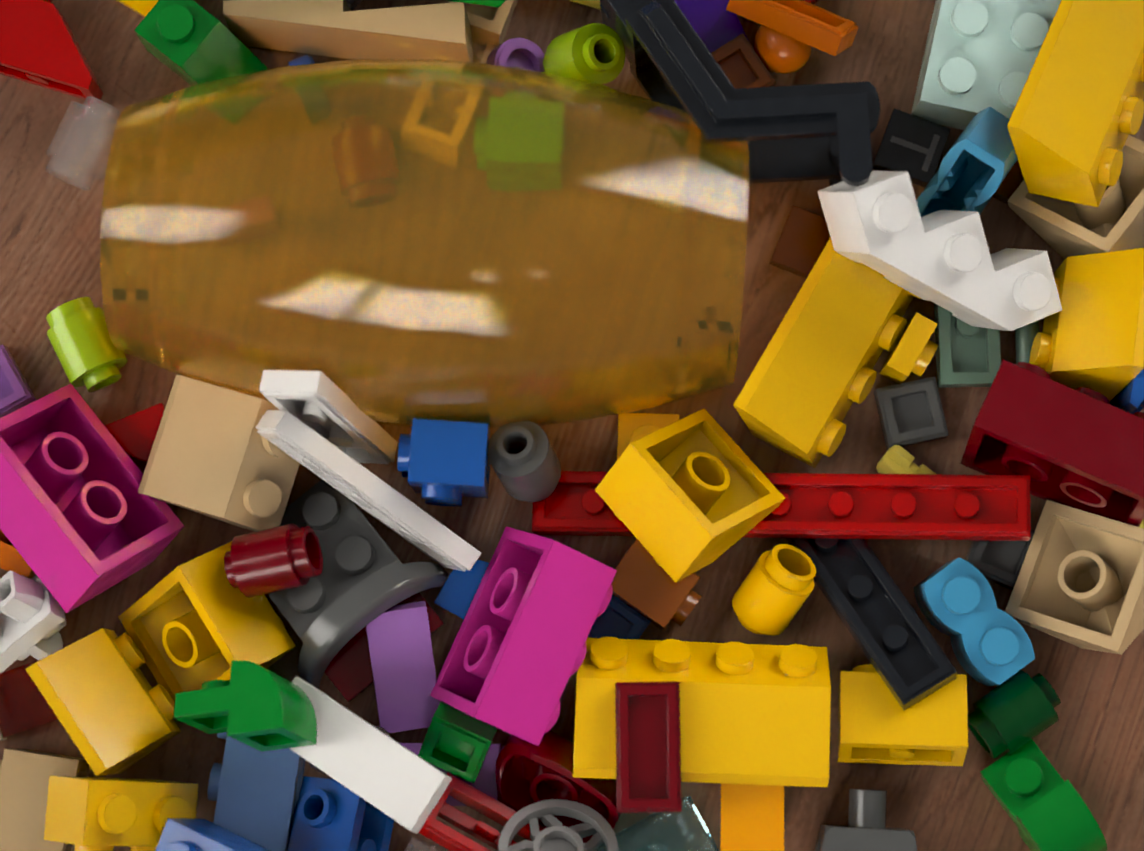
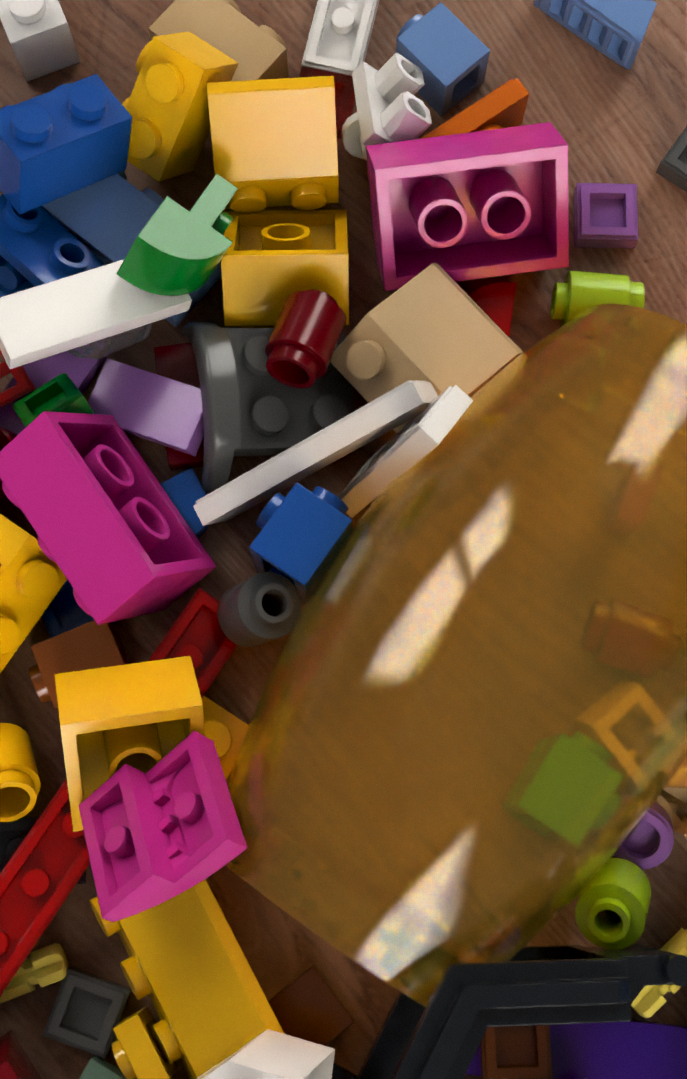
camera: 120 degrees right, 5 degrees down
none -> dark pink slope [79,731,247,922]

